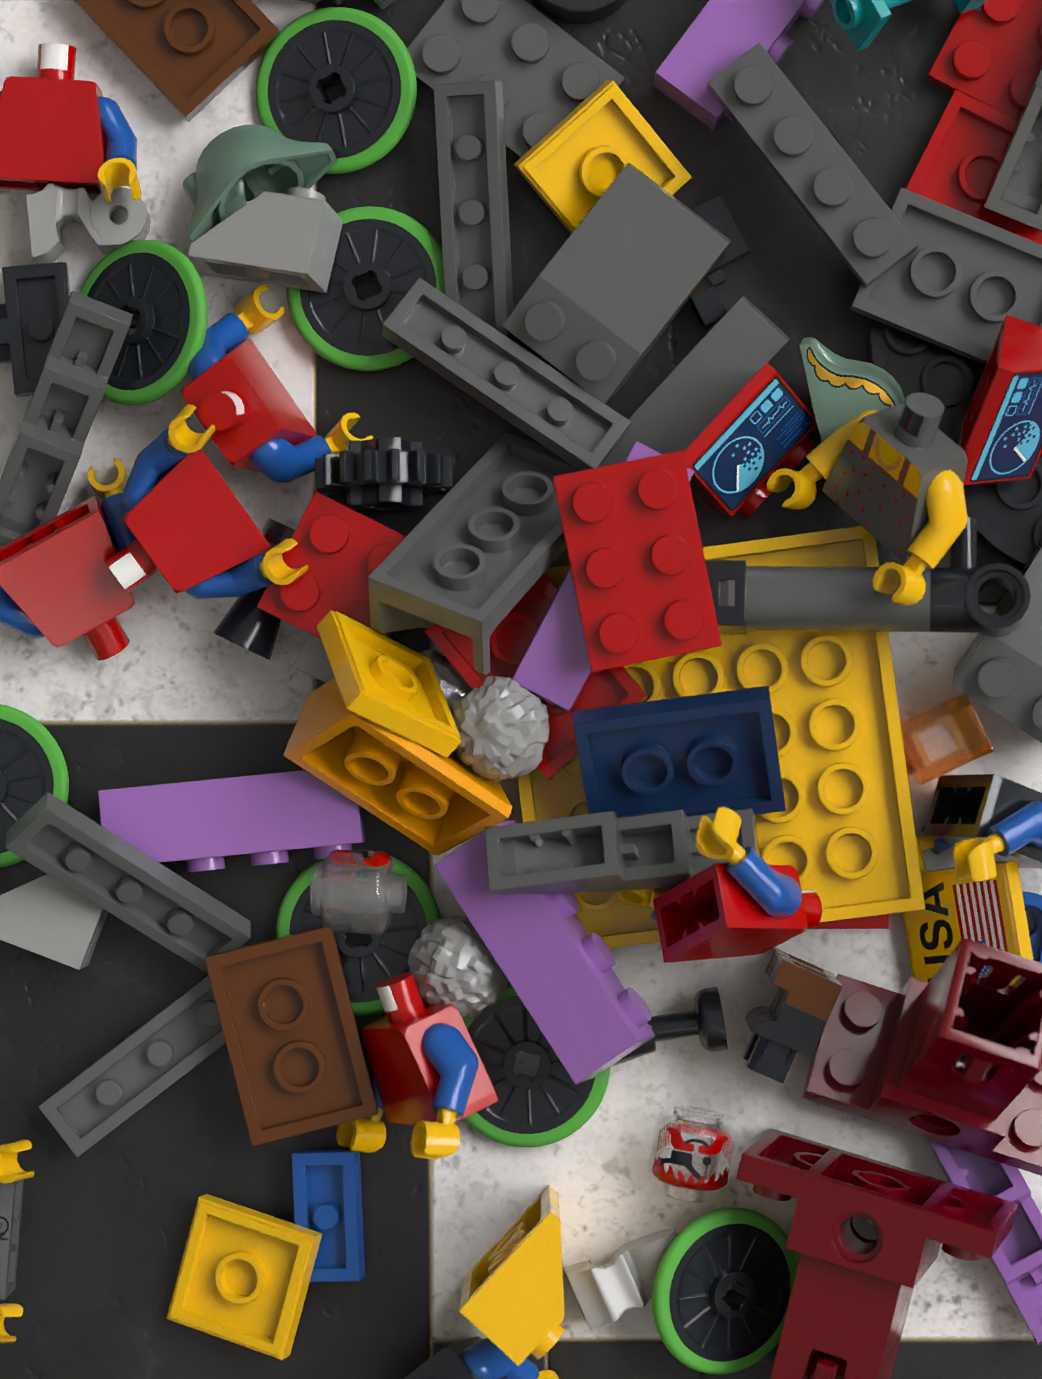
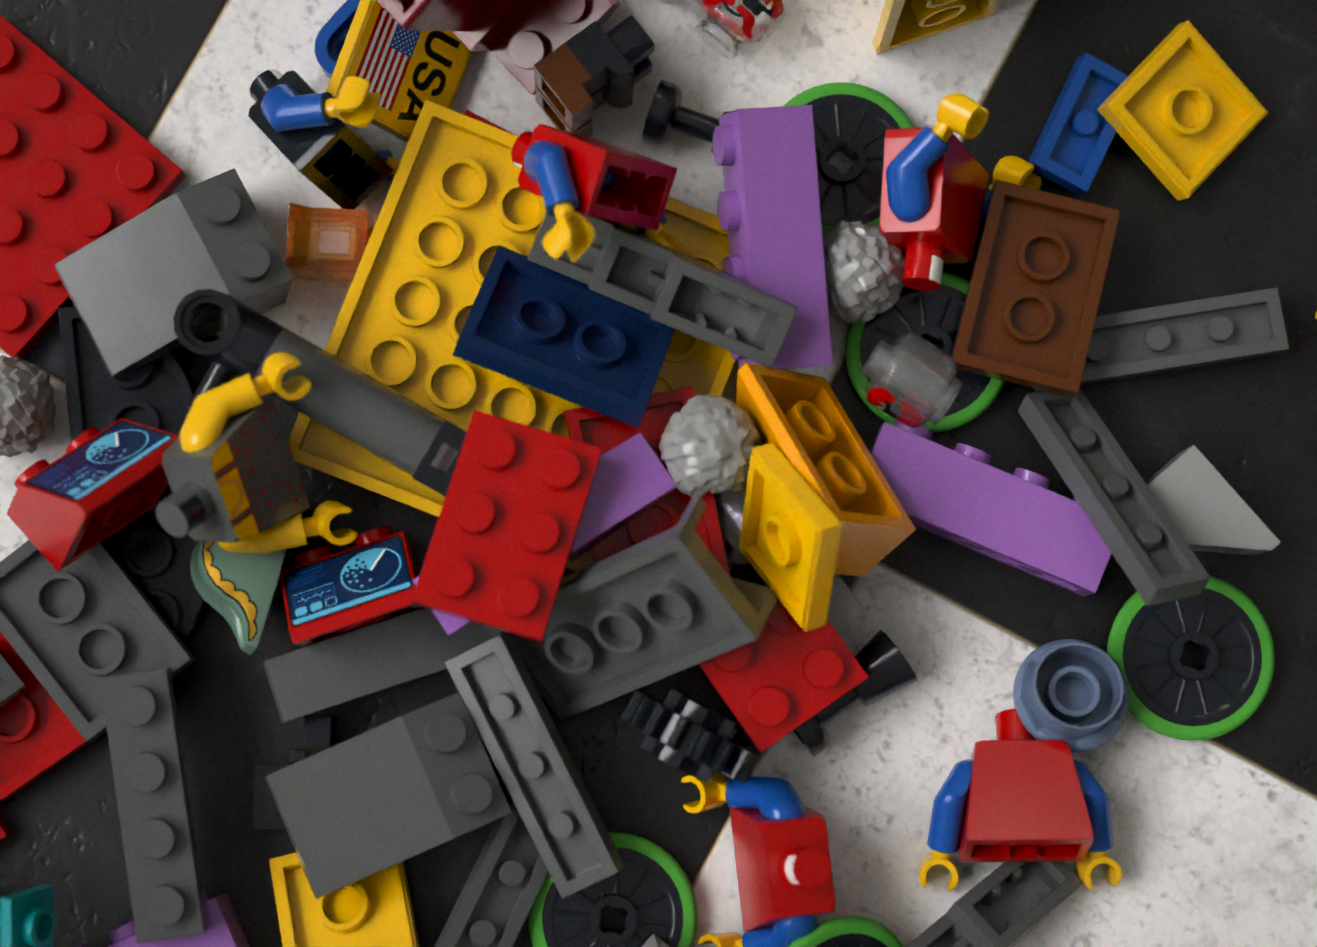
camera: 155 degrees left, 5 degrees down
torso [105,404,308,599] -> none
none -> sand blue piece [1013,639,1130,753]

